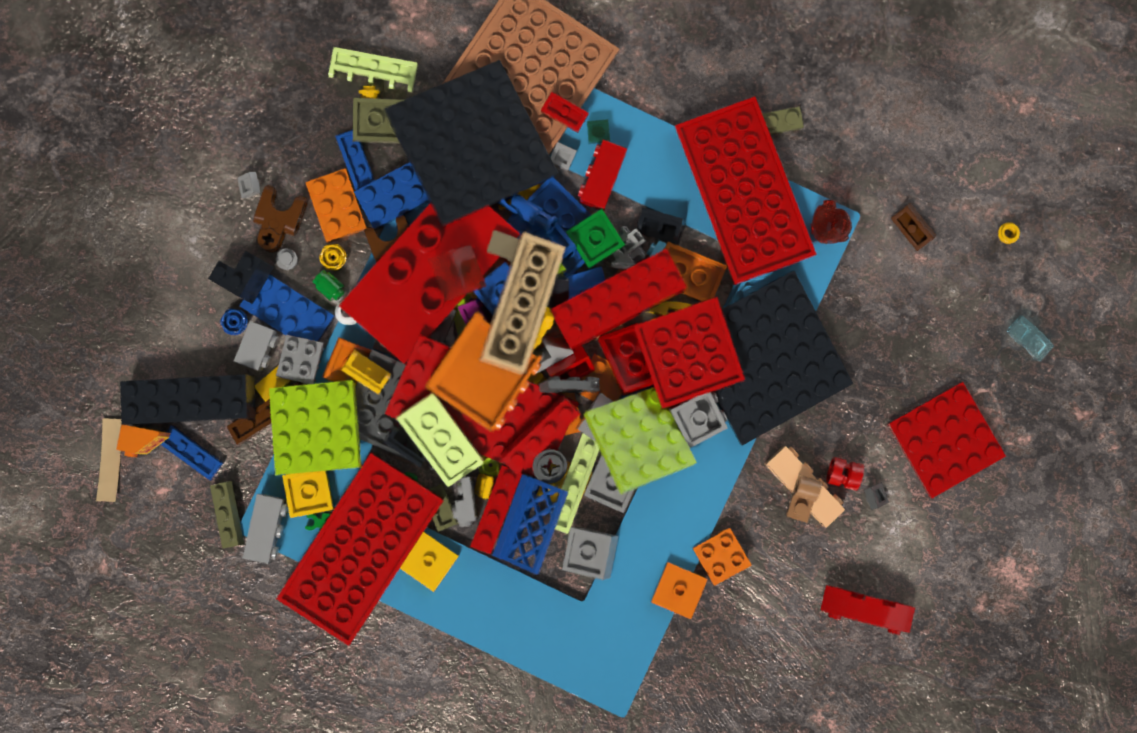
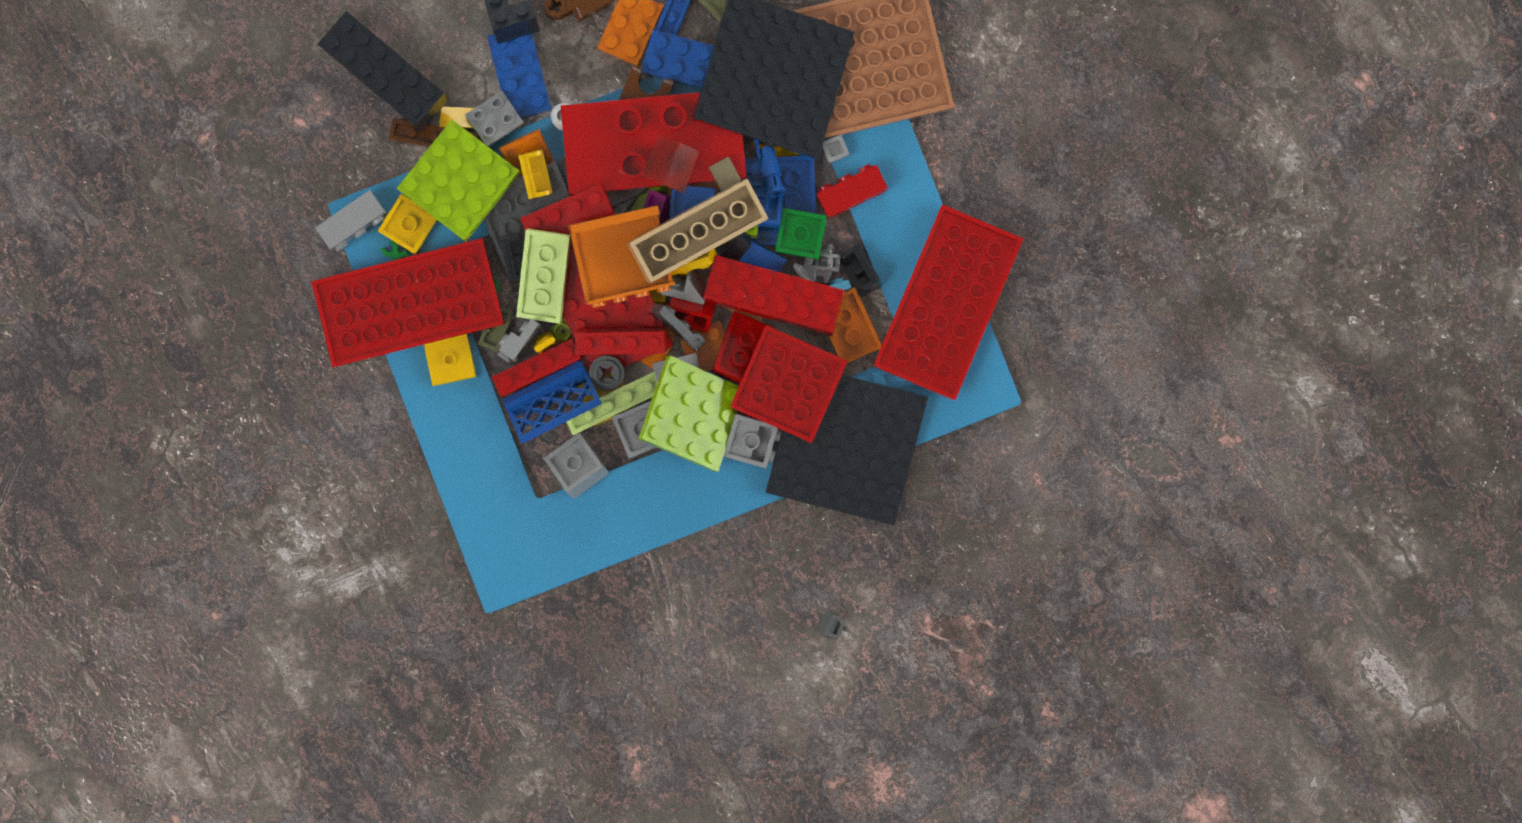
camera: 45 degrees right, 0 degrees up
tan sticker [96,418,121,502] -> none
orange slope [116,424,170,458] -> none
blue tile [160,425,224,481] -> none
olive plate [210,481,244,549] -> none
blue plate [220,309,248,335] -> none
light grey brick [234,321,279,371] -> none
light grey plate [276,249,298,270] -> none
green brick [313,270,345,301] -> none
yellow plate [319,244,346,270] -> none
red plate [541,92,589,133] -> none
clear green plate [587,119,610,144] -> none
yellow slope [646,302,691,316] -> none
orange plate [651,562,708,619] -> none
orange hinge [693,528,752,586] -> none
olive plate [762,107,804,135] -> none
light nougat brick [764,446,845,528] -> none
medium nougat plate [785,475,822,523] -> none
clear red helmet [810,200,852,244] -> none
red brick [820,585,916,635] -> none
red wheel [826,457,864,491] -> none
red plate [887,382,1006,499] -> none
reddish brown slope [891,203,936,251] -> none
yellow plate [998,222,1020,244] -> none
clear light blue slope [1006,315,1054,362] -> none

